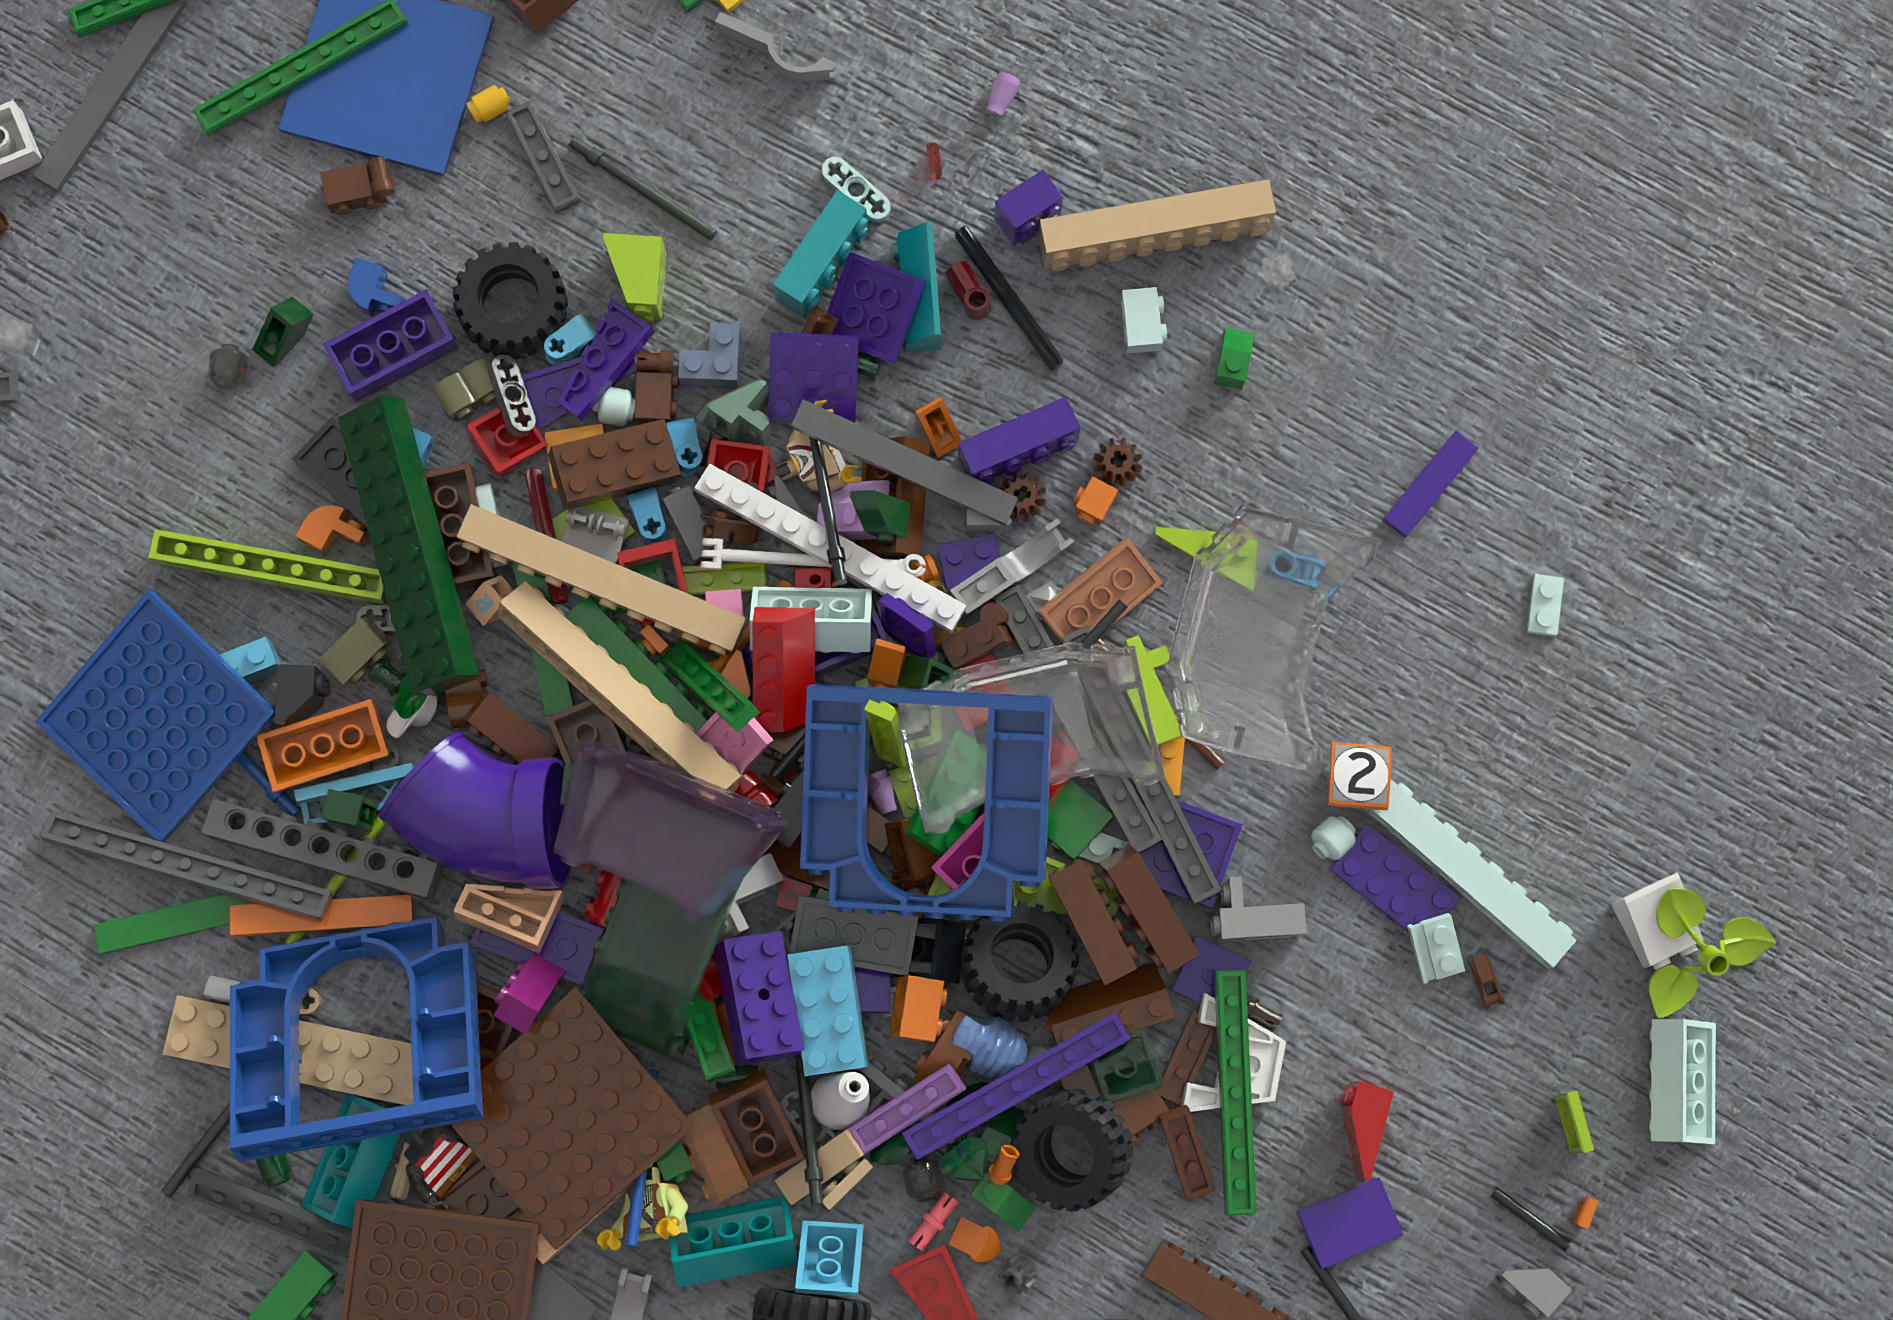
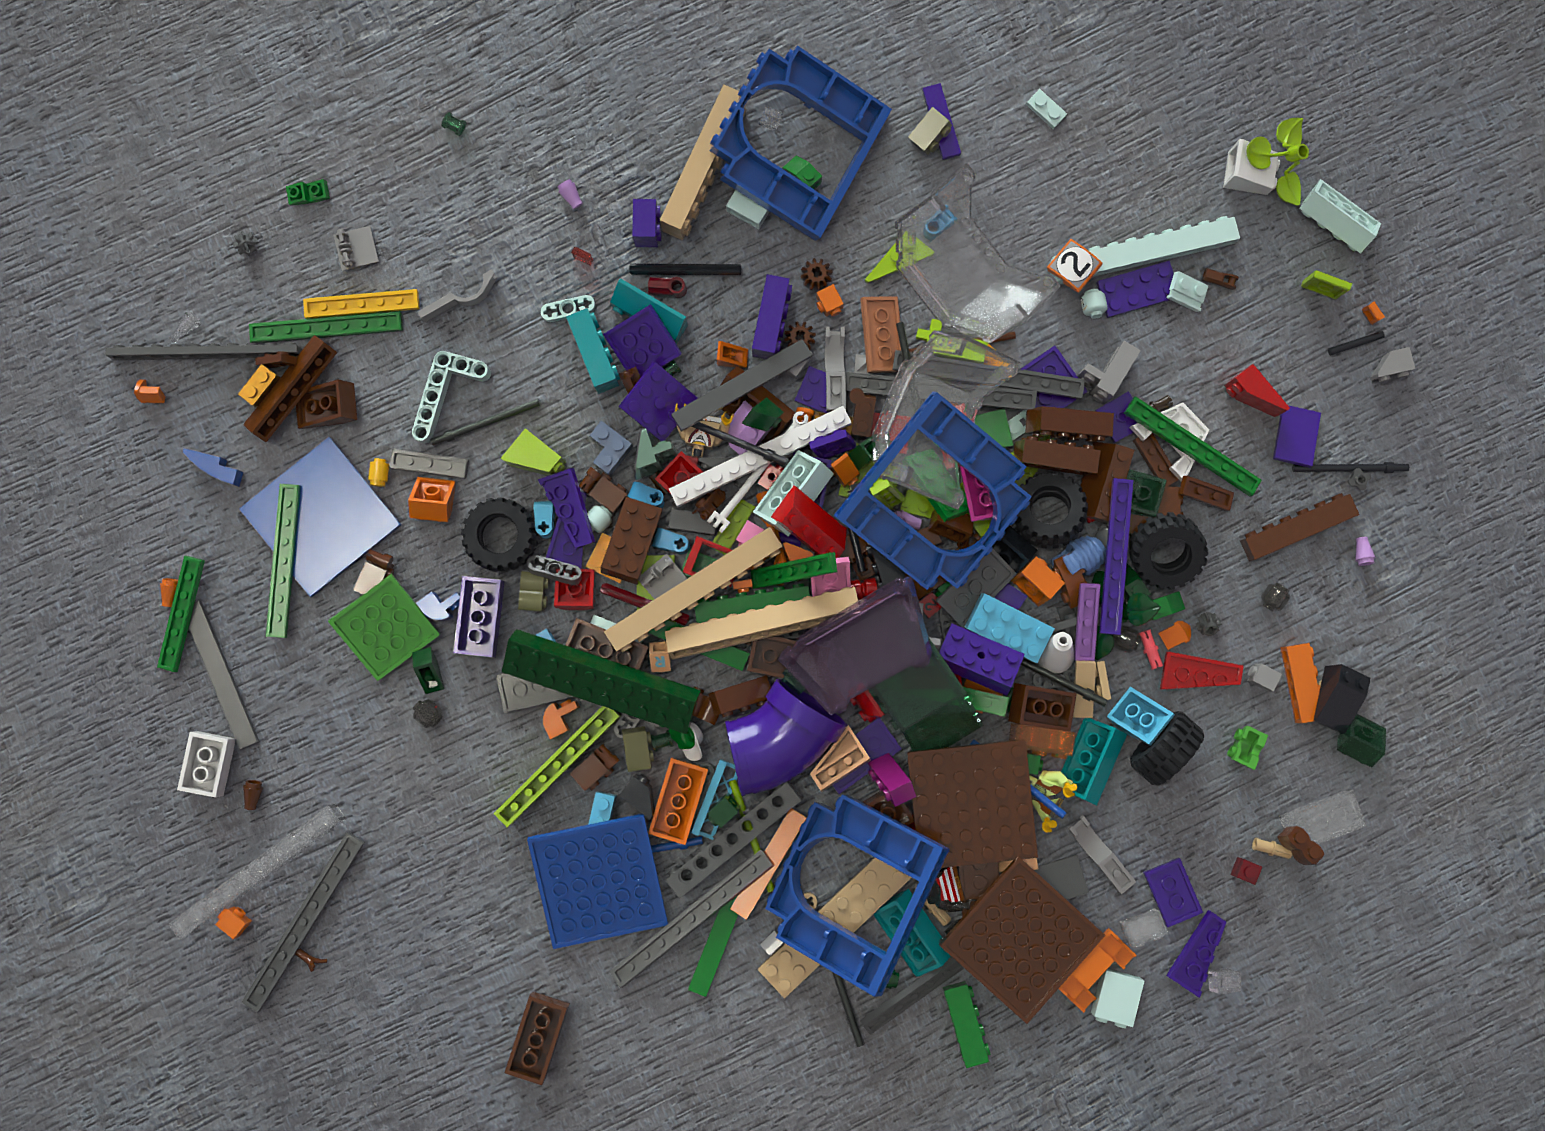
camera: 55 degrees left, 5 degrees up
orange pin [988,1145,1019,1185] -> none
none -> bright green plate [328,573,440,681]
none -> orange slope [408,477,456,522]
none -> light aqua beam [412,351,491,444]
none -> reddish brown hinge [570,744,620,791]
none -> blue door [709,45,892,241]
none -> brick [908,107,952,155]

